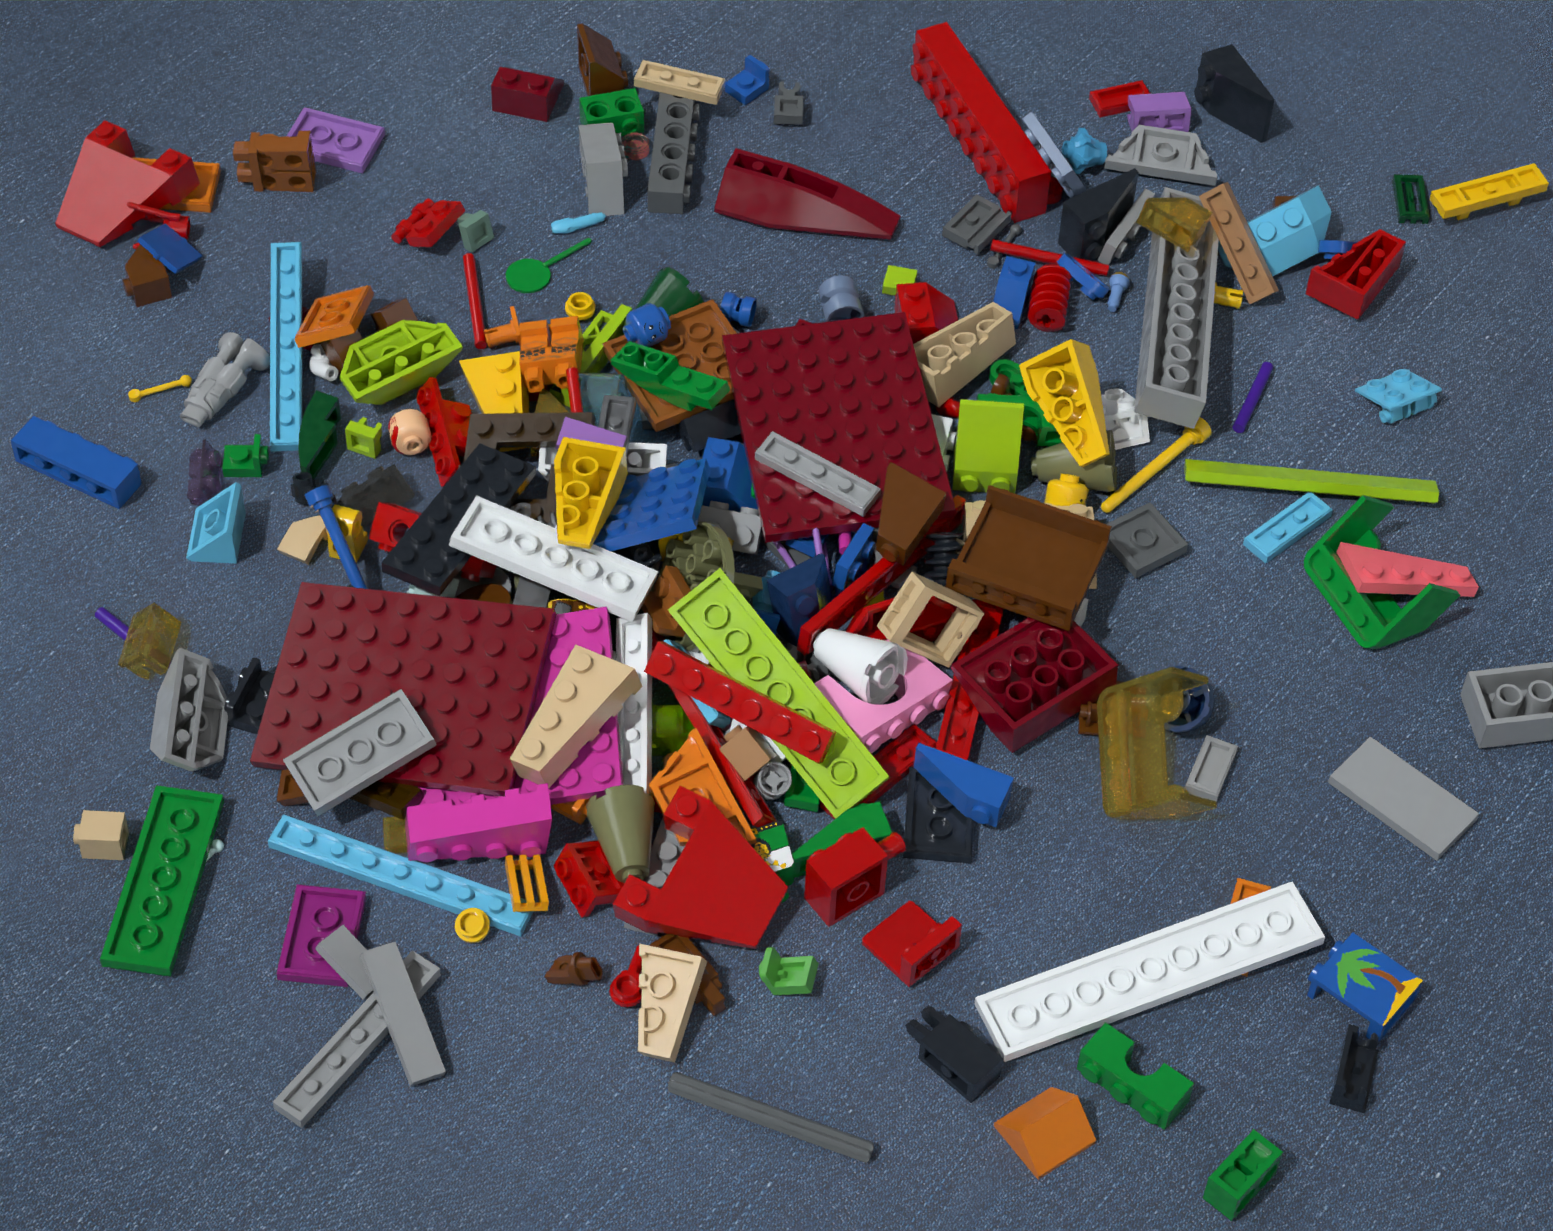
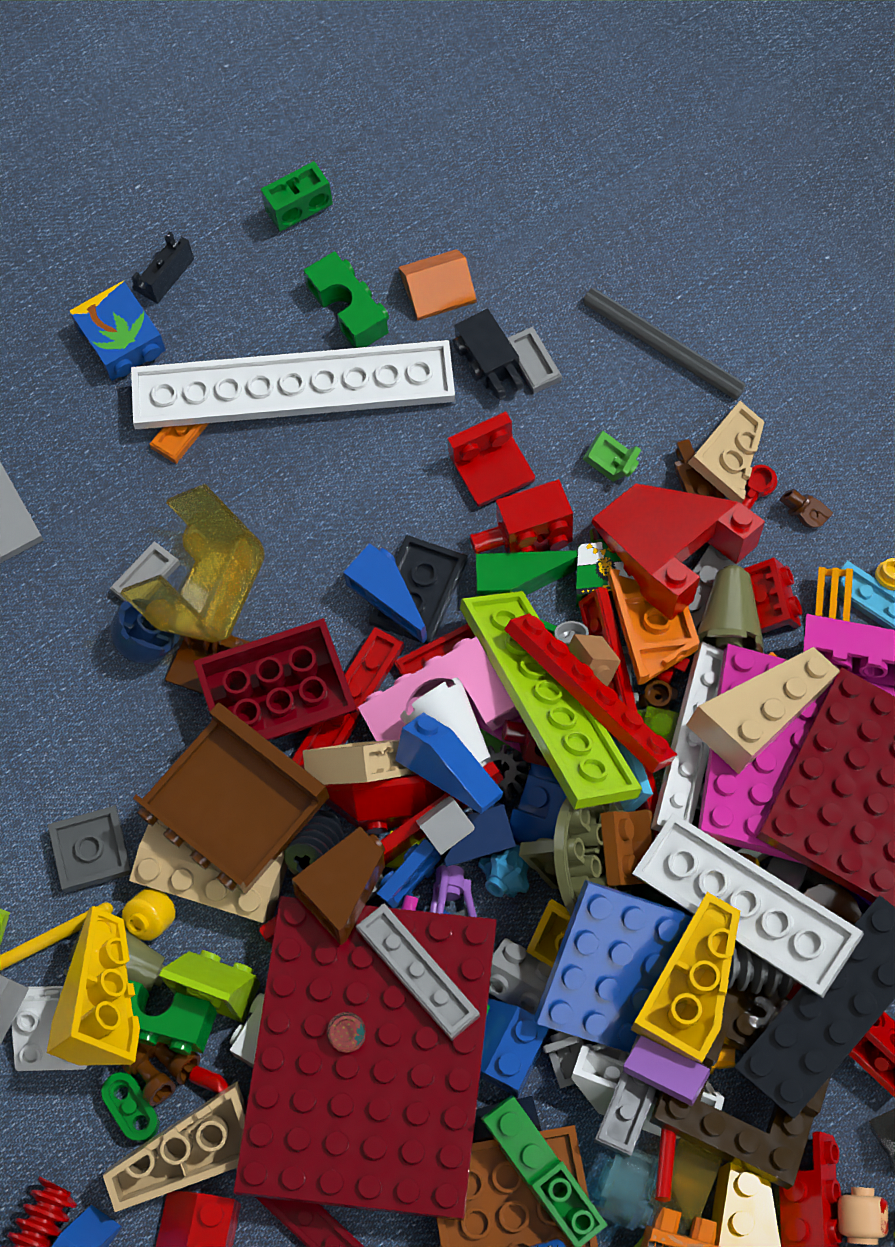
camera: 155 degrees left, 15 degrees up
none -> clear smoke tile [327,1012,366,1052]
none -> blue slope [395,712,503,814]
none -> light grey panel [416,795,475,855]
none -> light grey tile [508,327,562,394]

